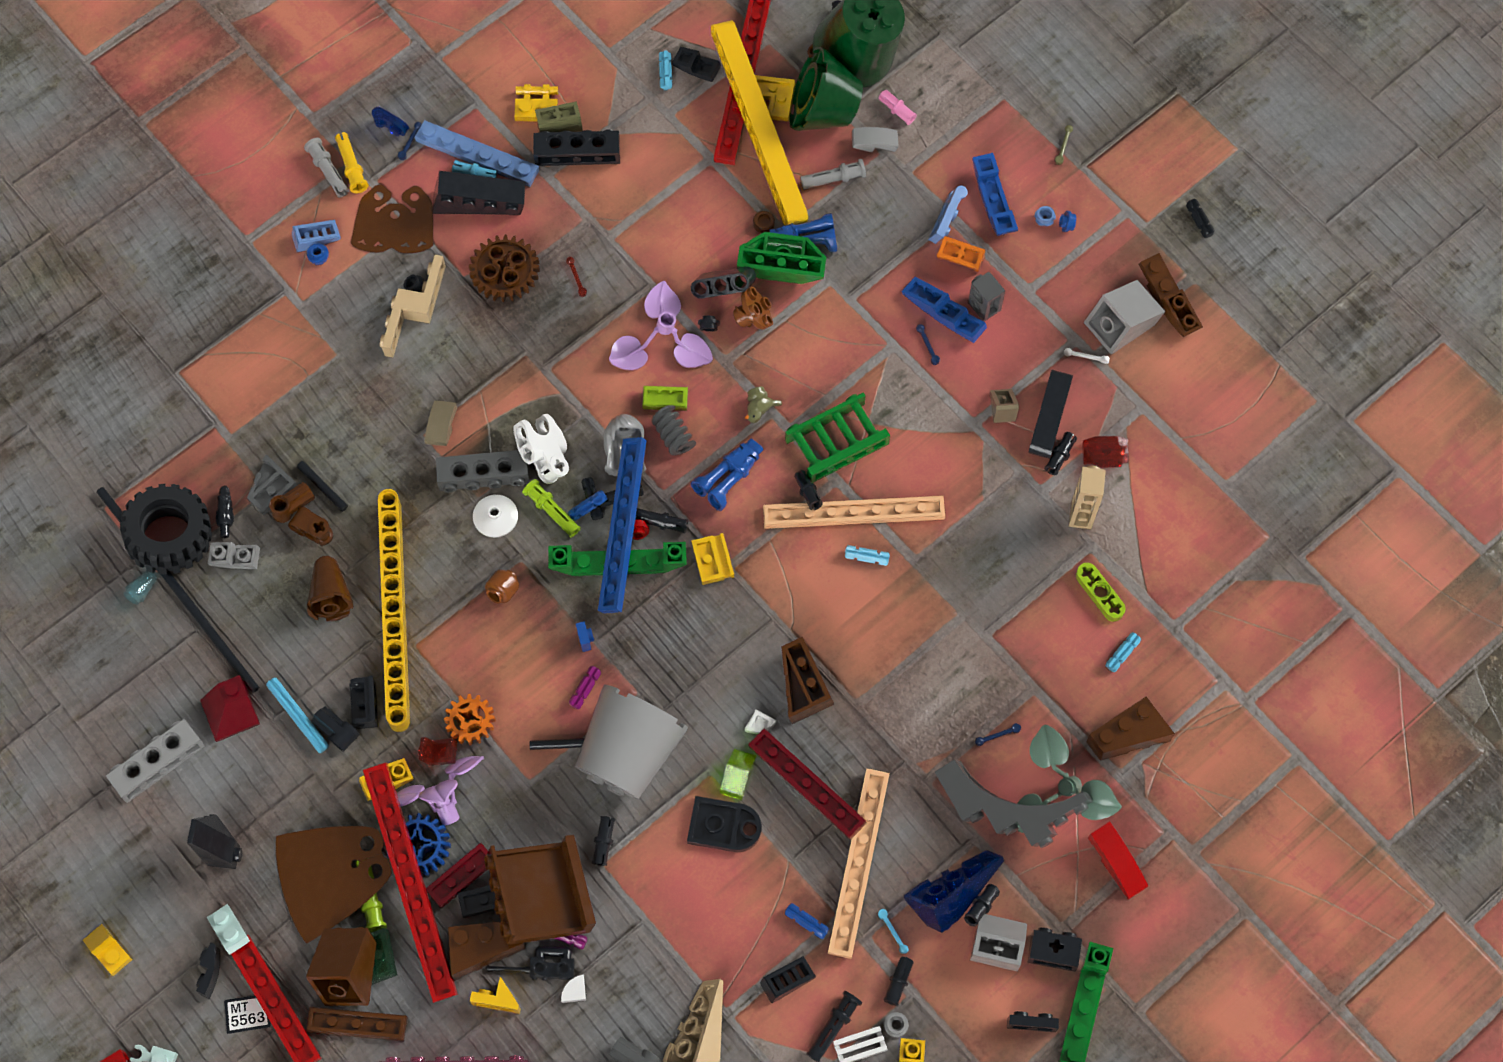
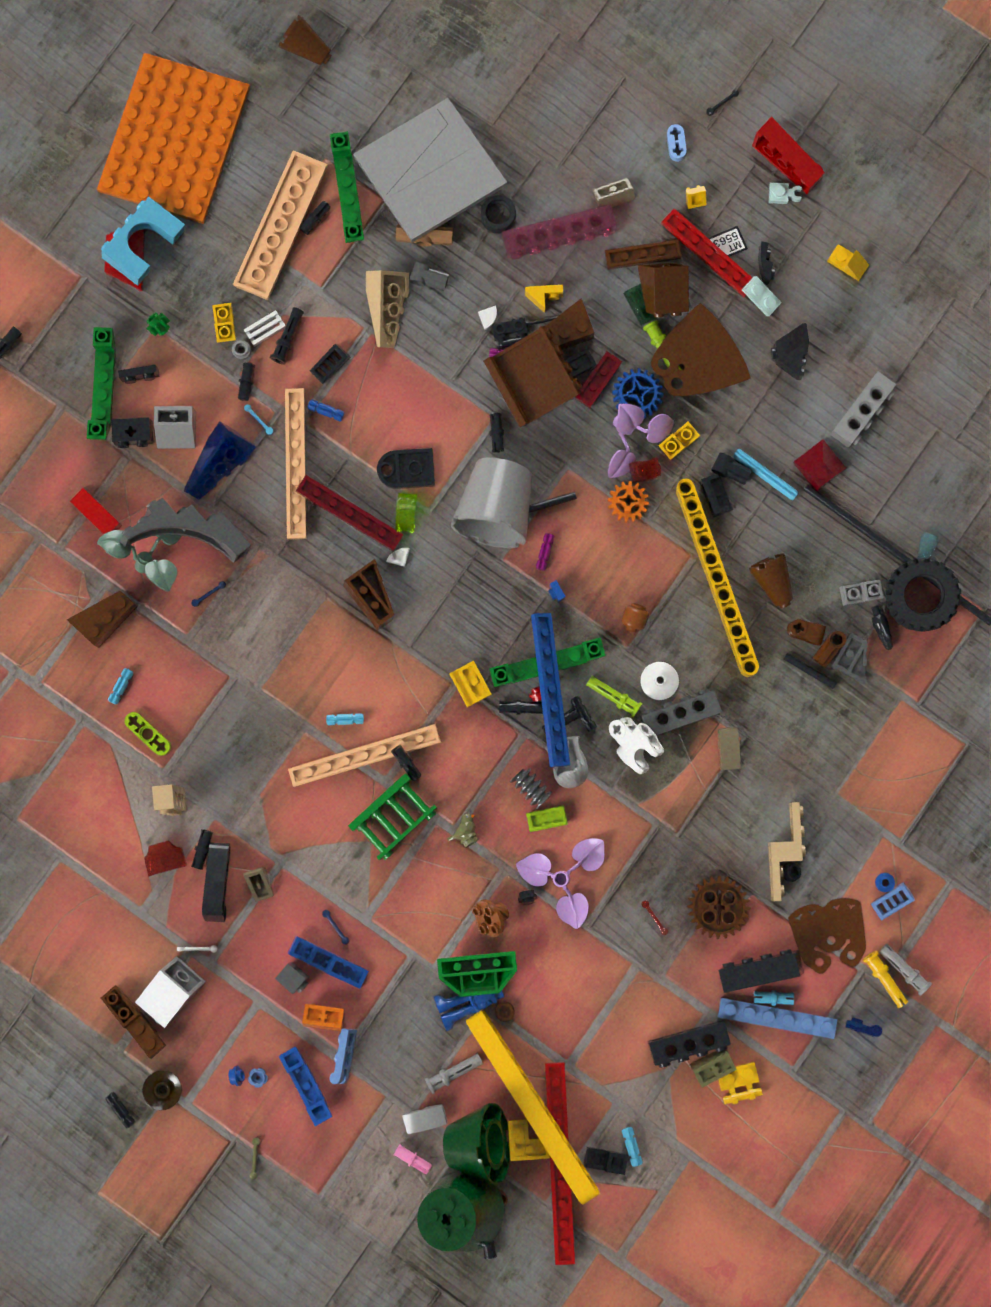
camera: 170 degrees right, 15 degrees up
red plate [363,762,458,1003] -> none
dark blue hinge [398,122,422,160] -> none
blue axle [568,490,607,521] -> none
black beam [690,266,756,298] -> none
blue piece [691,439,763,511] -> none
black pin [964,884,1000,926] -> none
none -> dark brown dish [142,1070,182,1110]

